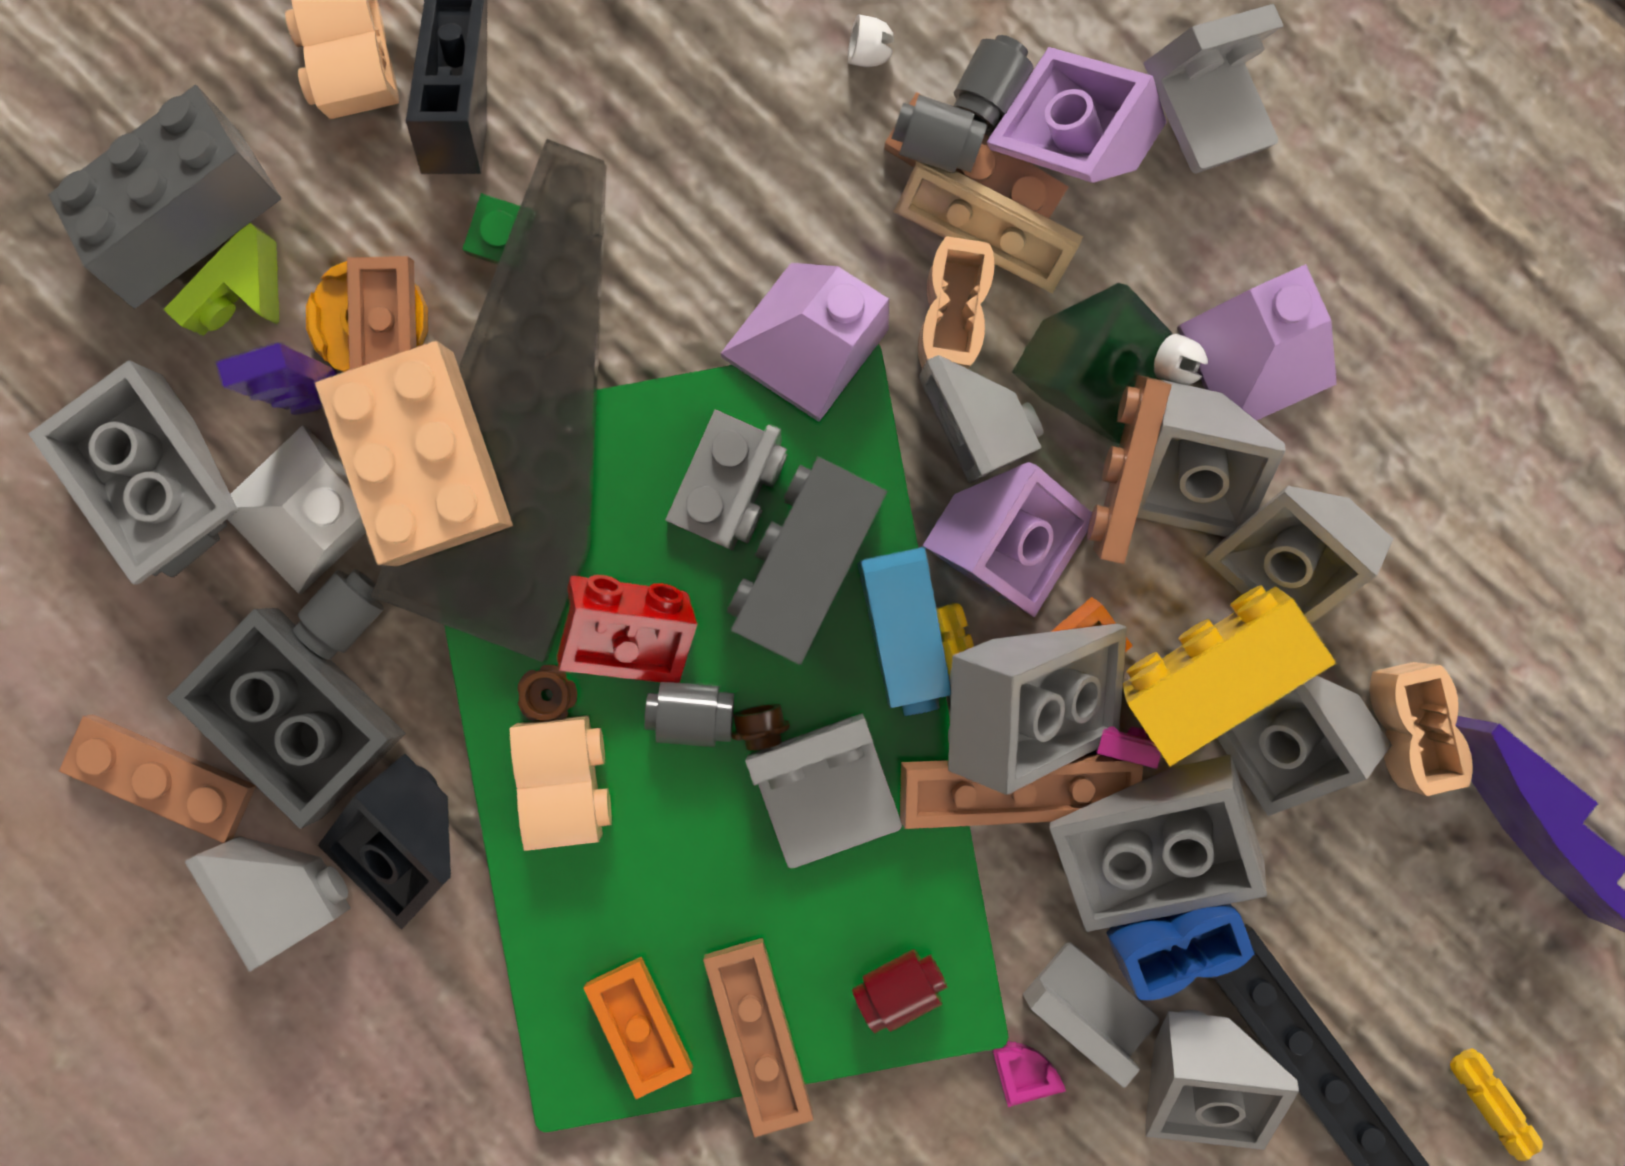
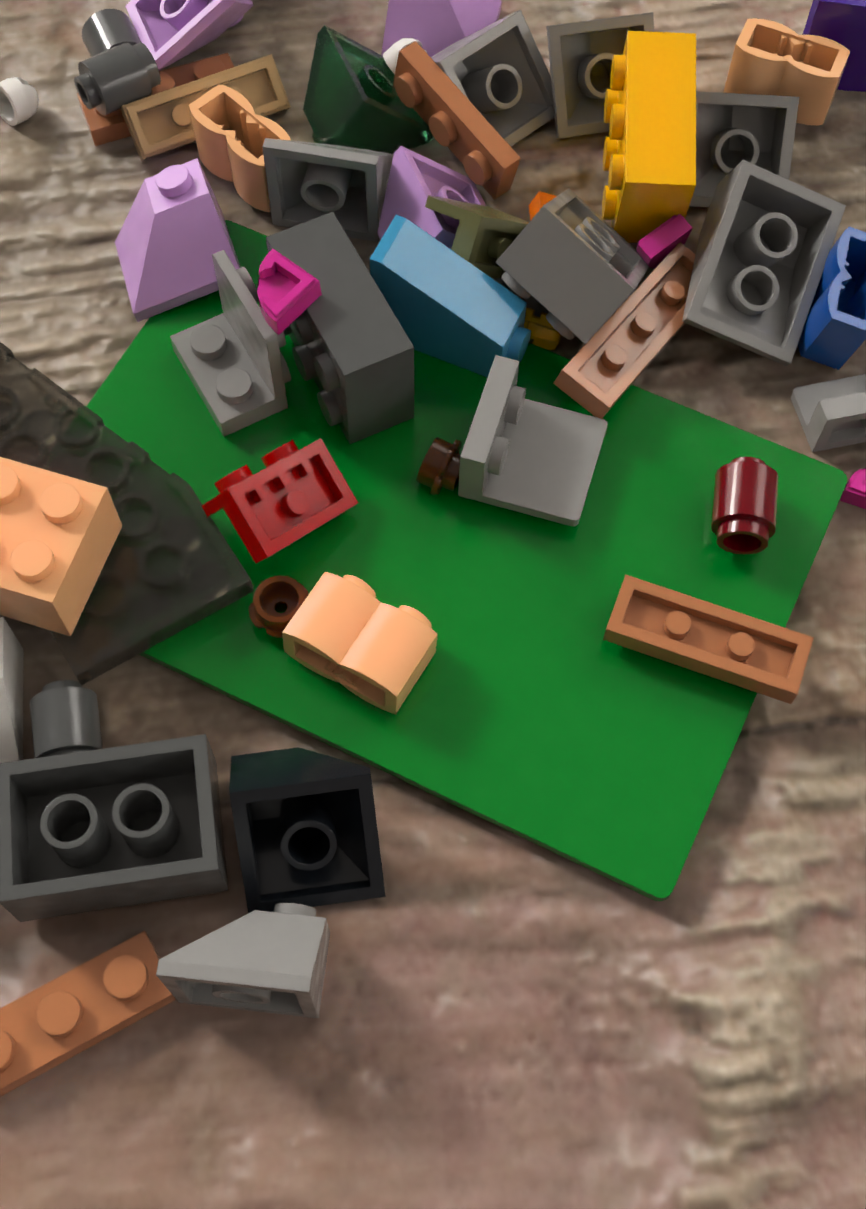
camera: 55 degrees left, 25 degrees down
orange plate [584,956,693,1099] -> none
dark grey brick [645,682,734,747] -> none
none -> dark pink tile [257,249,322,335]
none -> olive panel [425,195,529,279]

